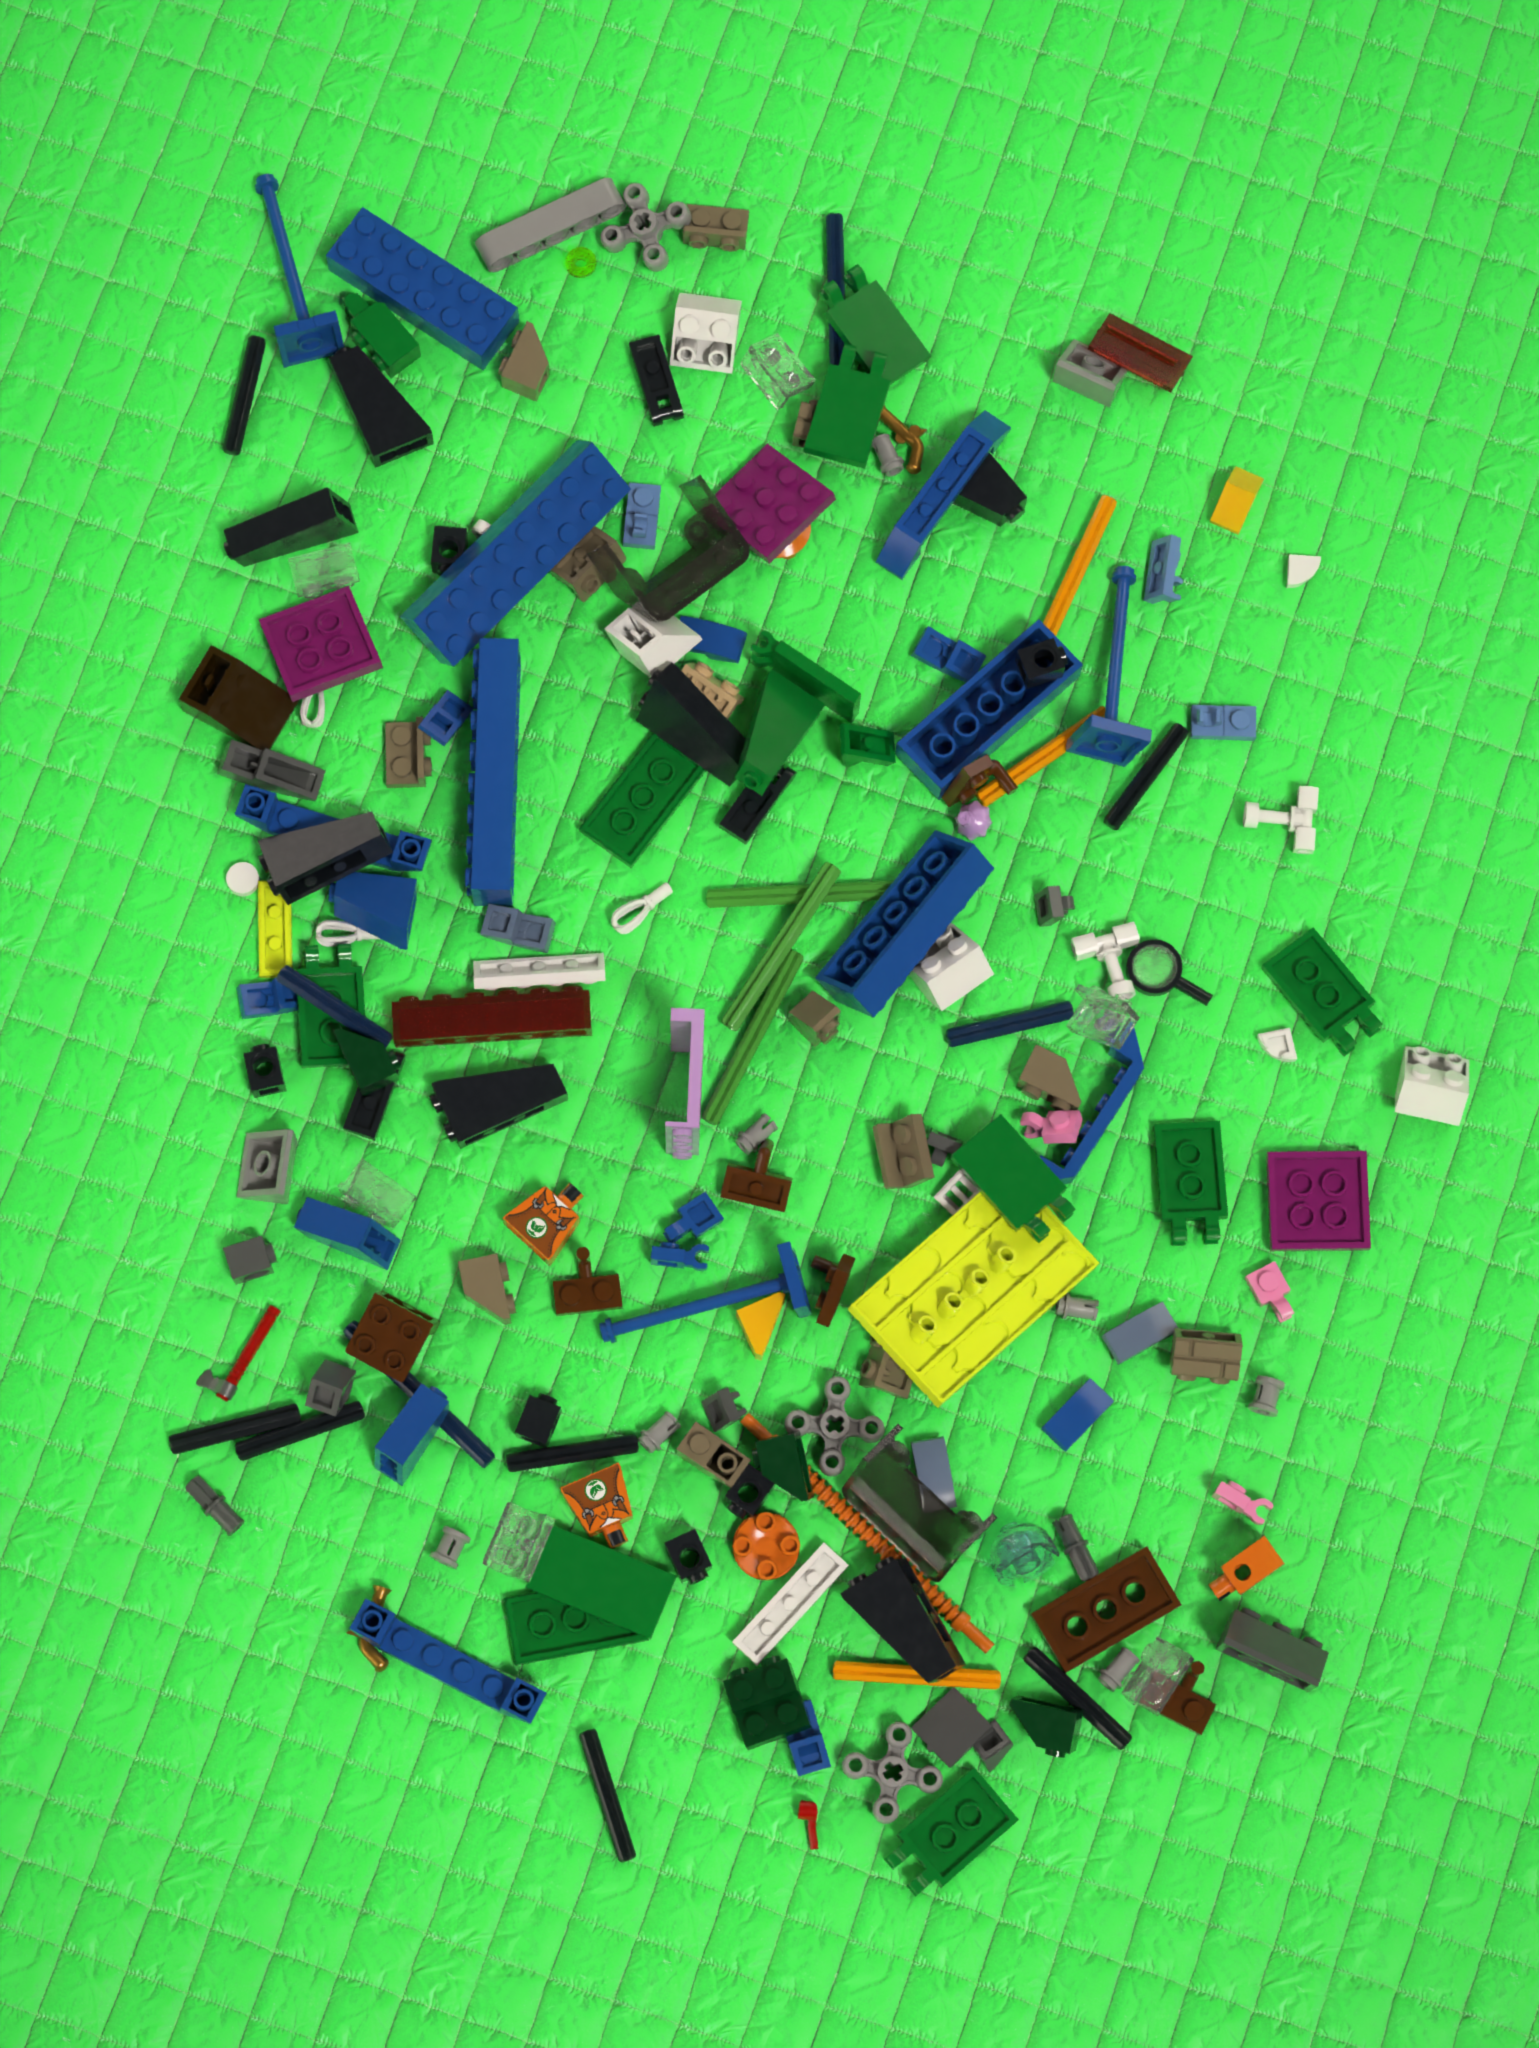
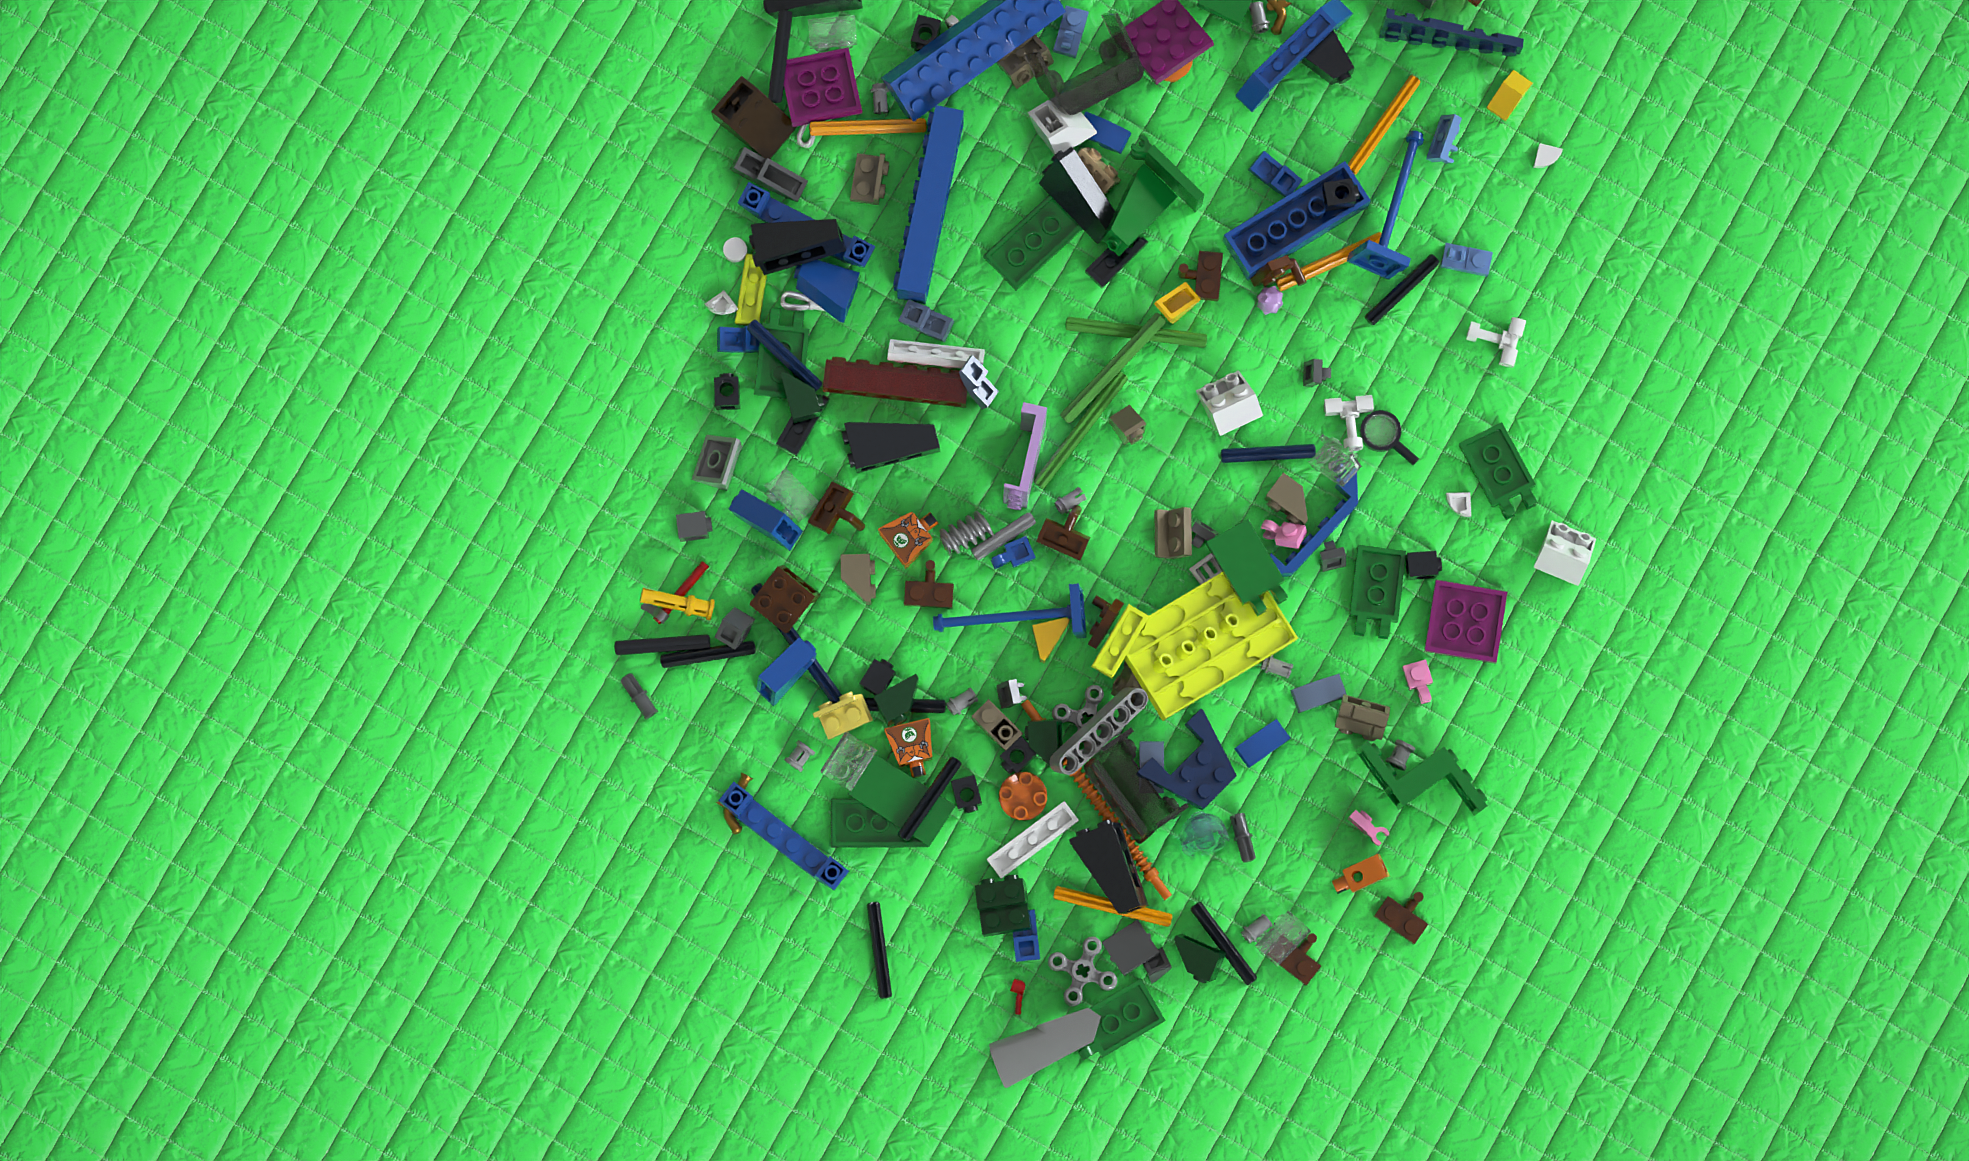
camera: 15 degrees right, 5 degrees up
blue slope [418,690,473,746] -> none
white piece [611,882,673,934] -> none
blue plate [651,1242,709,1271] -> none
blue brick [815,830,995,1018] -> none
green slope [840,723,896,767] -> none
reddish brown plate [1030,1546,1182,1673] -> none
dark grey slope [1215,1607,1329,1692] -> none
none -> yellow pin [640,587,715,621]
none -> white tile [705,290,738,315]
none -> black axle [768,10,793,103]
none -> reddish brown plate [808,481,865,534]
none -> light orange axle [809,118,927,136]
none -> light yellow bracket [813,692,873,740]
none -> light grey pin [870,83,889,114]
none -> dark green slope [874,674,919,727]
none -> black axle [898,757,961,841]
none -> light grey piece [940,511,994,558]
none -> slope [959,355,999,410]
none -> light grey axle [971,513,1036,560]
none -> light grey panel [989,1008,1101,1088]
none -> light grey beam [1049,687,1148,775]
none -> neon yellow tile [1091,604,1149,679]
none -> dark blue wing [1135,709,1237,810]
none -> yellow slope [1154,282,1201,324]
none -> reddish brown plate [1178,251,1223,301]
none -> dark grey tile [1320,540,1346,572]
none -> green bracket [1356,741,1488,816]
none -> reddish brown plate [1374,892,1428,945]
none -> wing [1379,8,1524,56]
none -> black brick [1405,551,1442,580]

